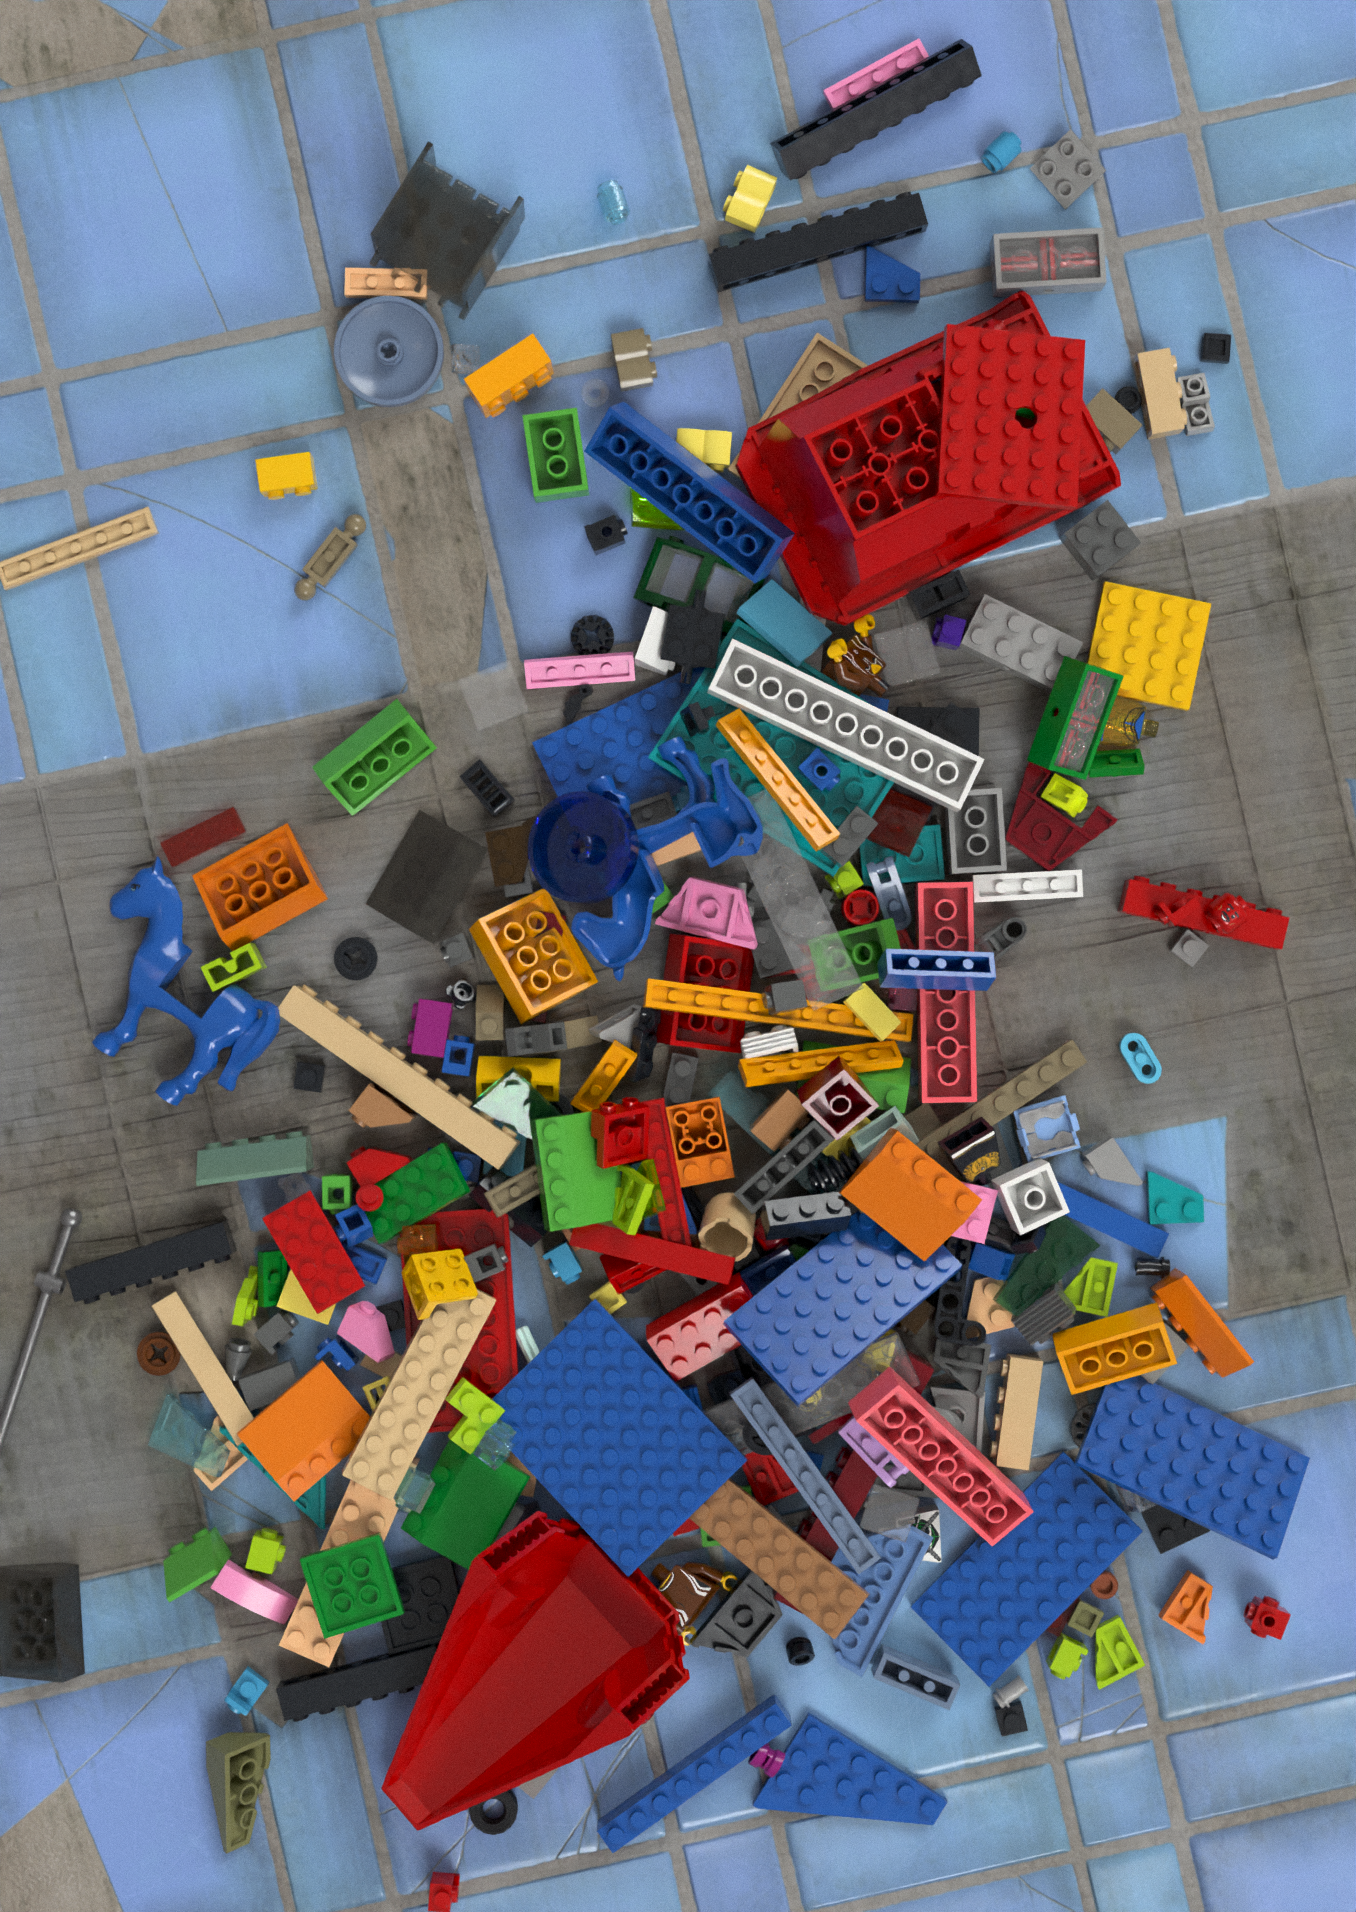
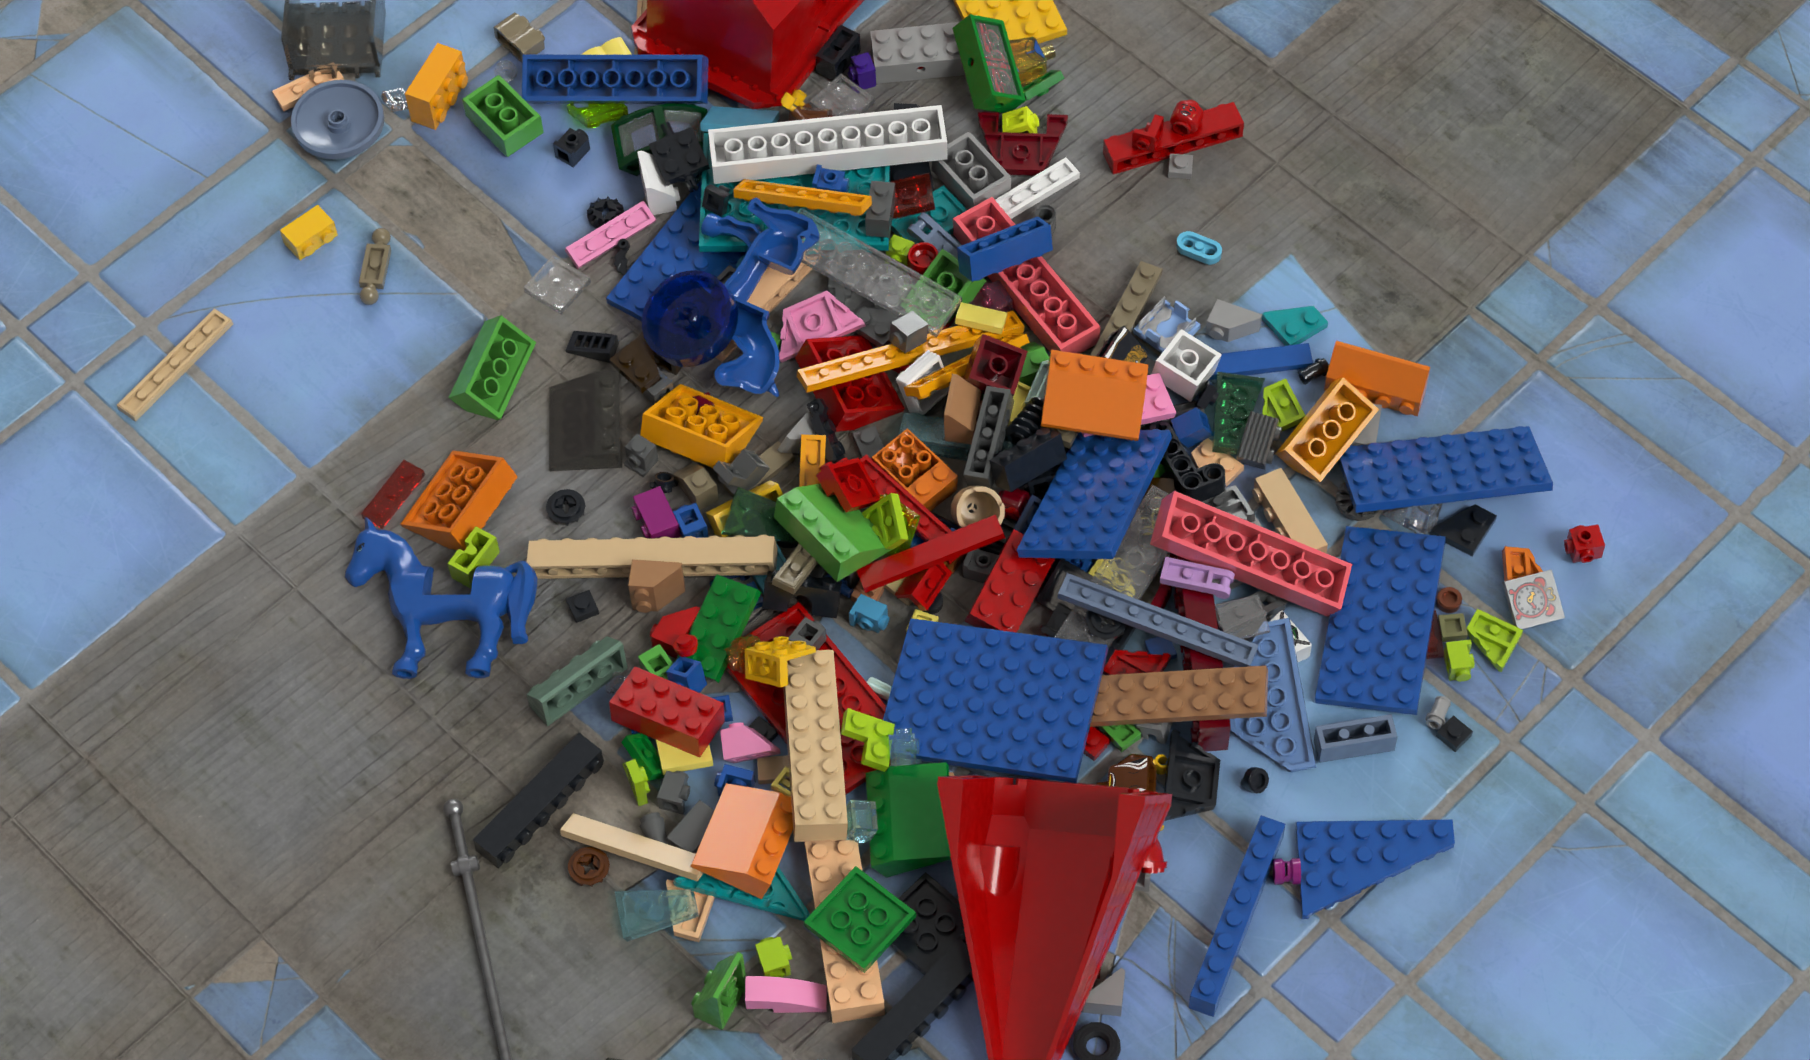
camera: 30 degrees left, 30 degrees down
none -> tile [1502,569,1565,629]

